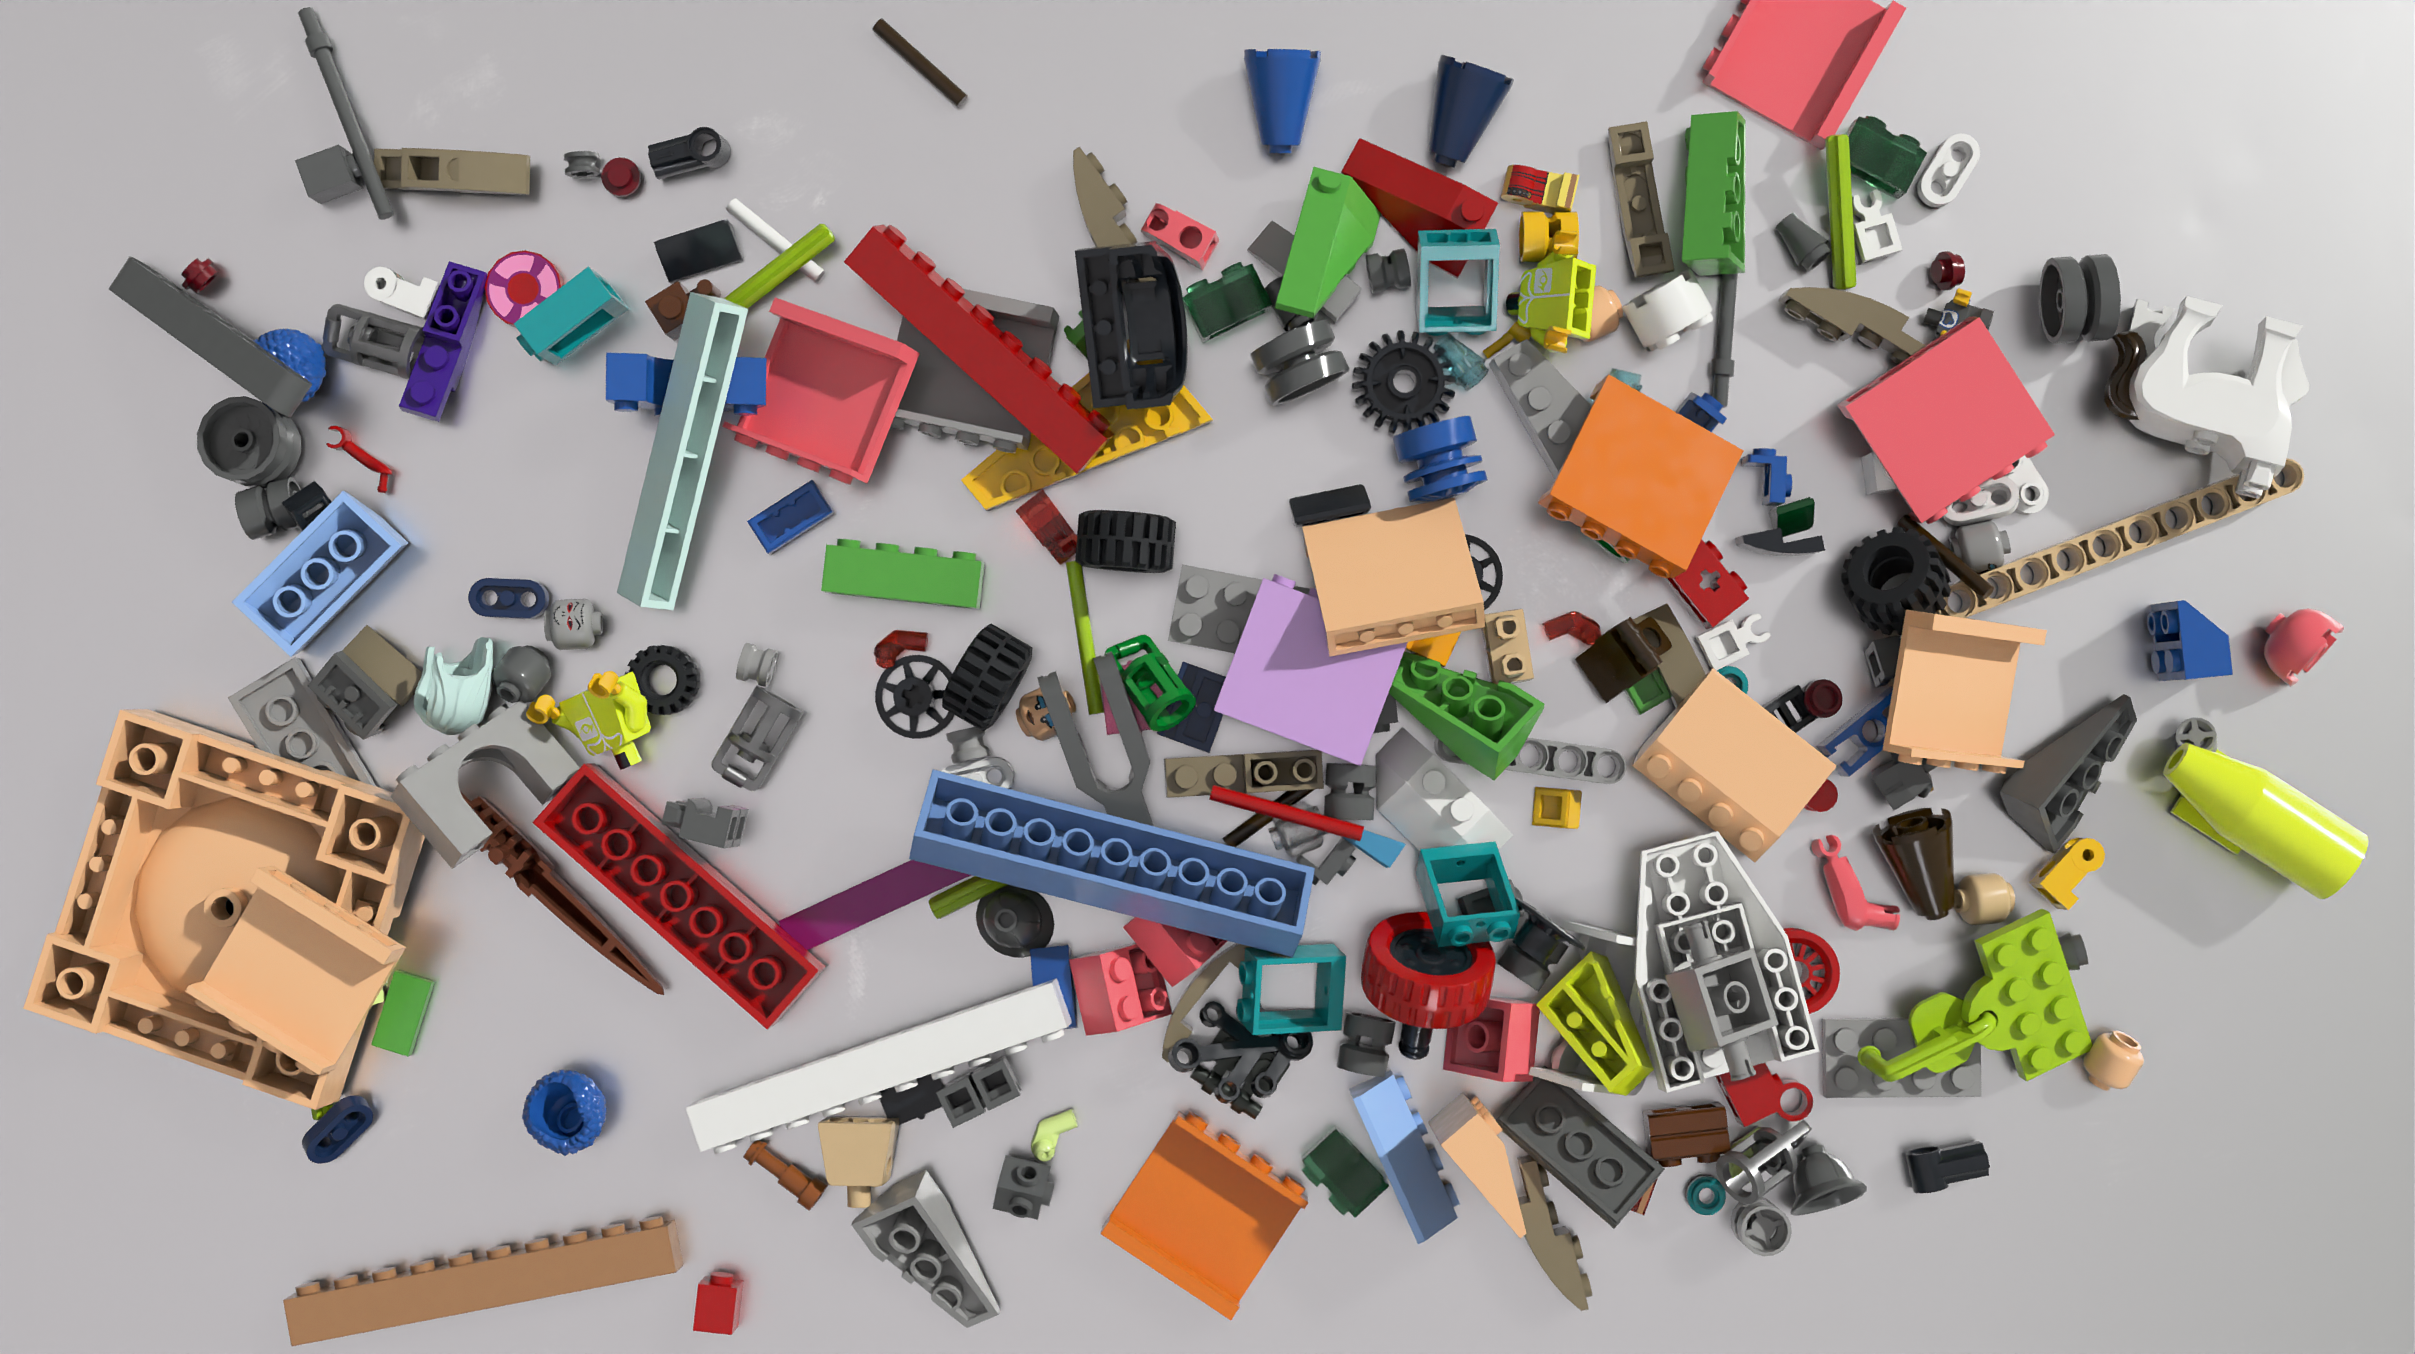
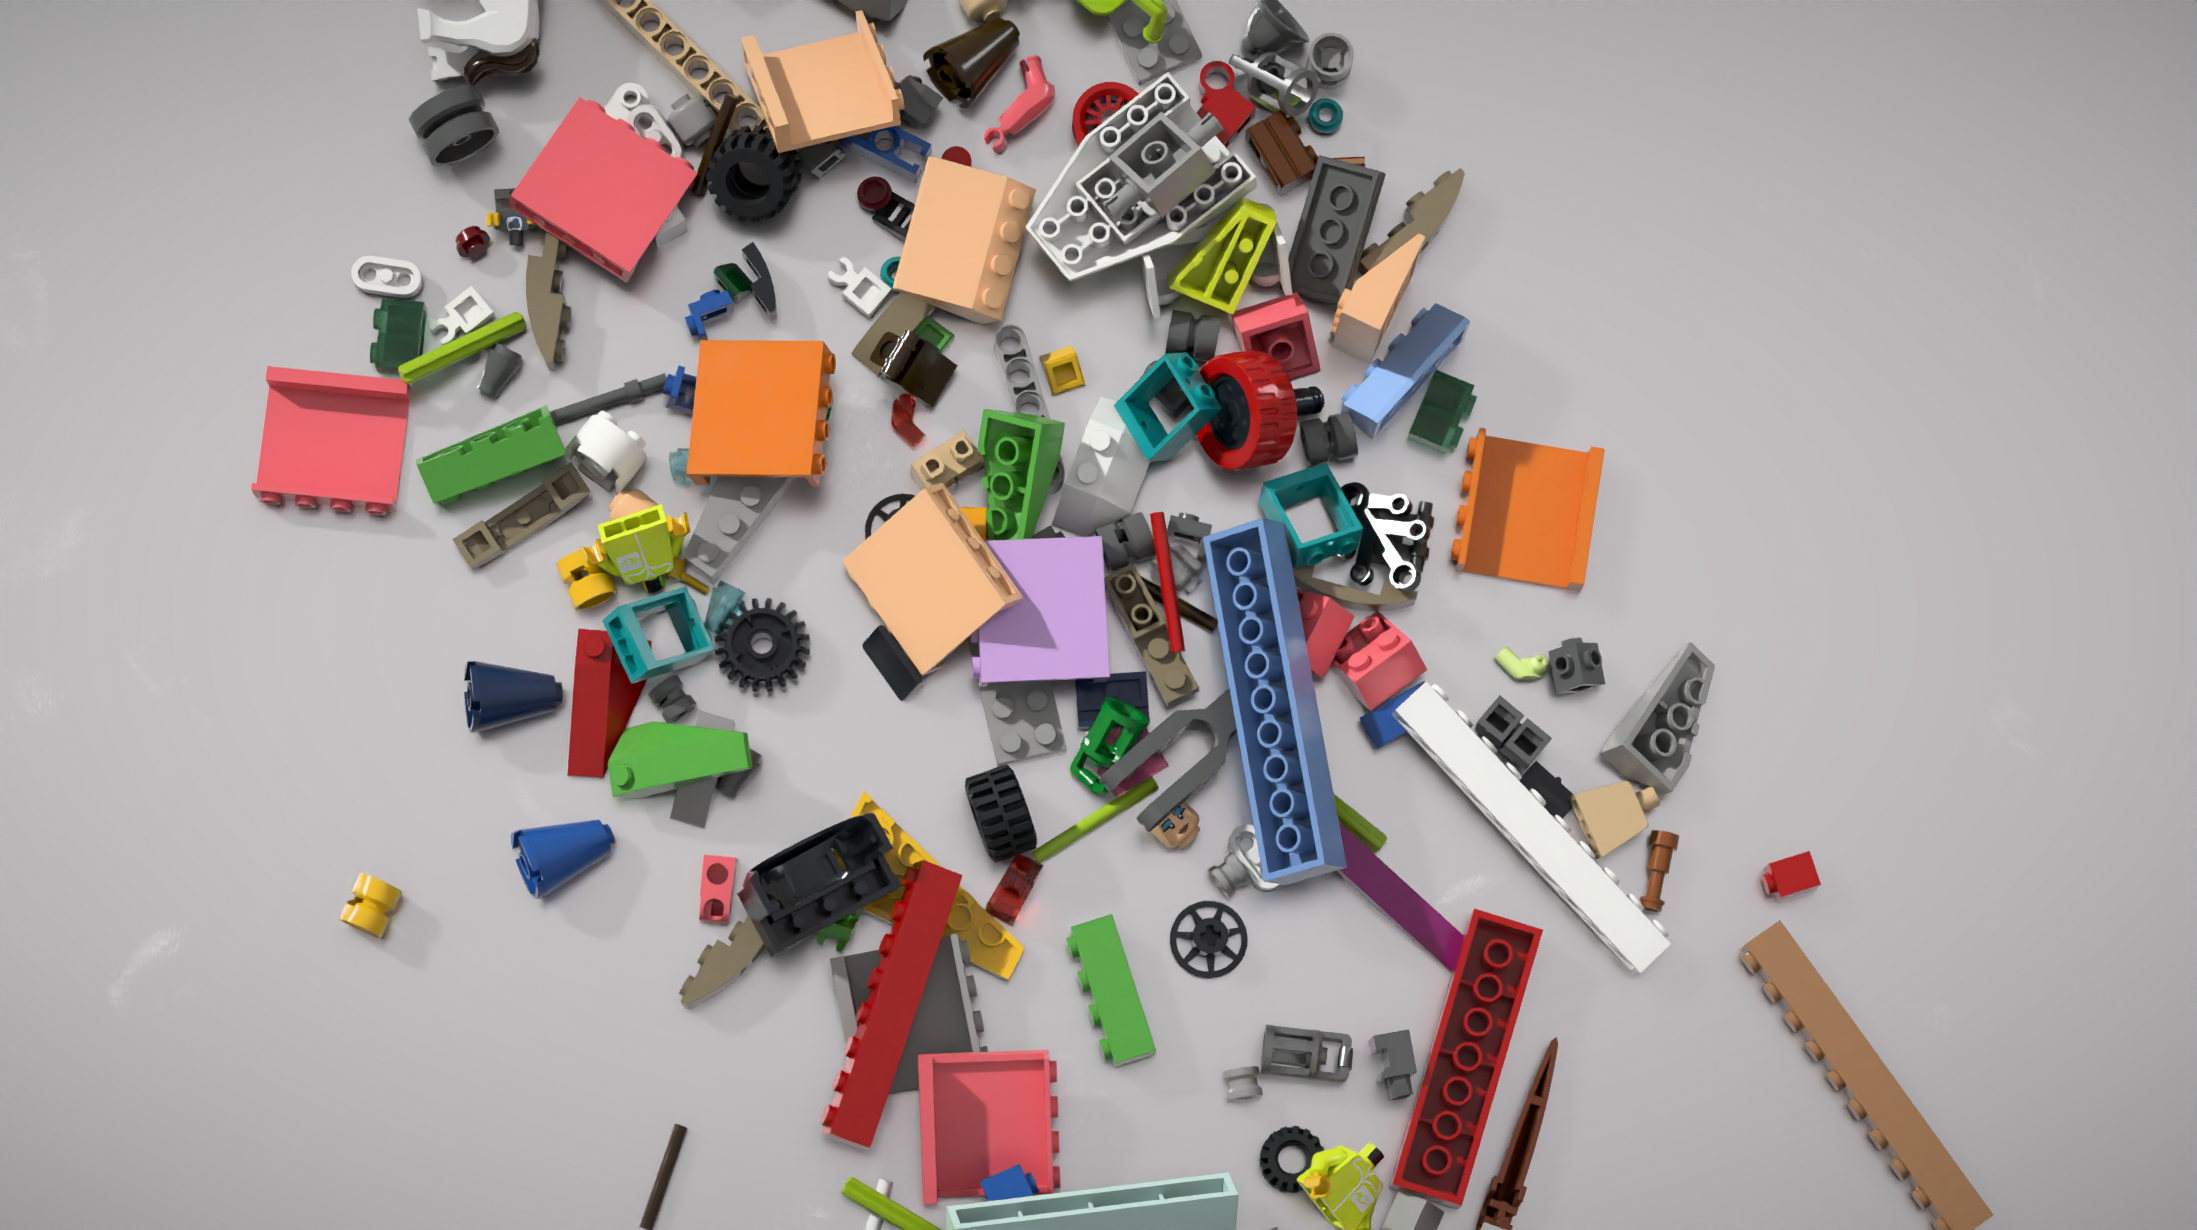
camera: 125 degrees left, 10 degrees down
blue hair [522,1070,607,1156] -> none
blue plate [747,480,834,555] -> none
clear red arm [874,630,928,668] -> none
black tyre [942,623,1032,731] -> none
dark grey hat [976,885,1055,958] -> none
clear green brick [1183,262,1273,343] -> none
dark grey wheel [1250,319,1349,405] -> none
dark azure slope [1341,830,1406,868] -> none
blue wheel [1392,416,1488,502] -> none
leg [1501,165,1580,214] -> none
black wheel [1512,897,1585,965] -> none
red brick [1666,539,1749,629] -> none

